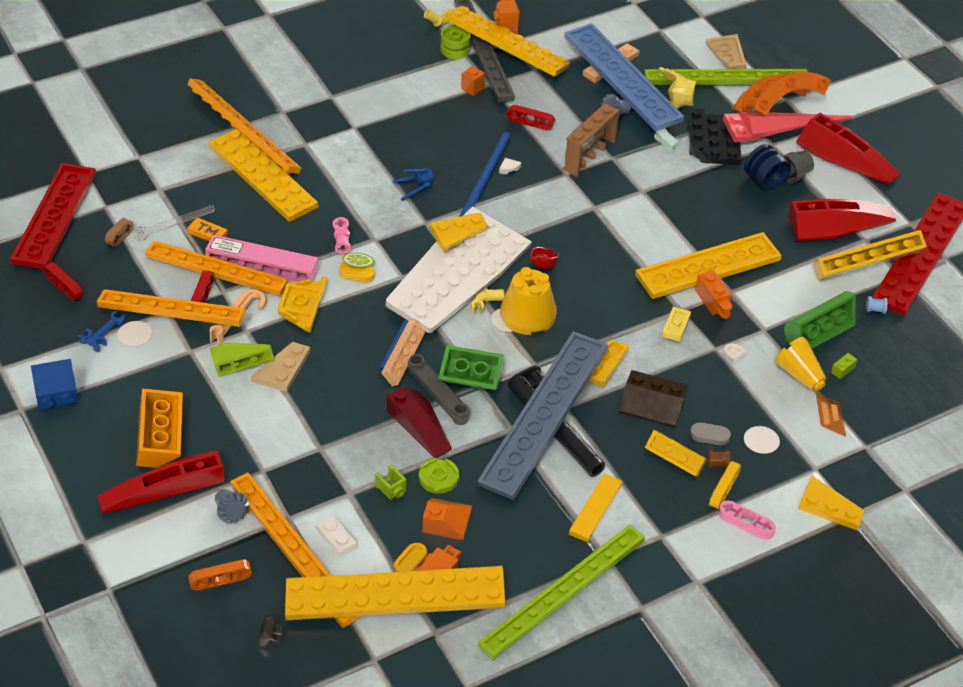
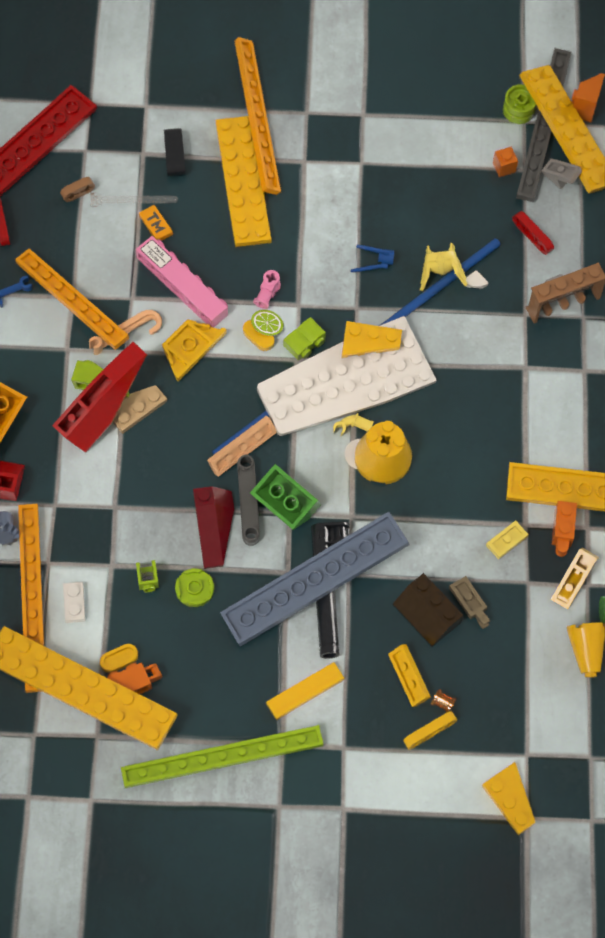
camera: 30 degrees right, 20 degrees up
white sticker [117,321,152,346] -> none
light orange plate [145,240,288,297] -> none
red beam [191,270,214,303] -> none
orange slope [422,498,472,540] -> none
light yellow piece [424,8,452,27] -> none
red hair [530,247,559,270] -> none
yellow wing [588,340,629,388] -> none
light grey tile [690,423,731,446] -> none
bright pink beam [719,501,776,540] -> none
white tile [723,343,747,365] -> none
white sticker [744,426,780,454] -> none
clear orange sticker [816,392,846,437] -> none
none -> red wedge [52,342,147,453]
none -> black beam [164,128,185,176]
none -> lime brick [283,317,326,361]
none -> light yellow helmet [420,243,468,291]
none -> dark tan plate [449,576,490,629]
none -> light grey slope [541,158,582,189]
none -> yellow slope [551,547,599,609]

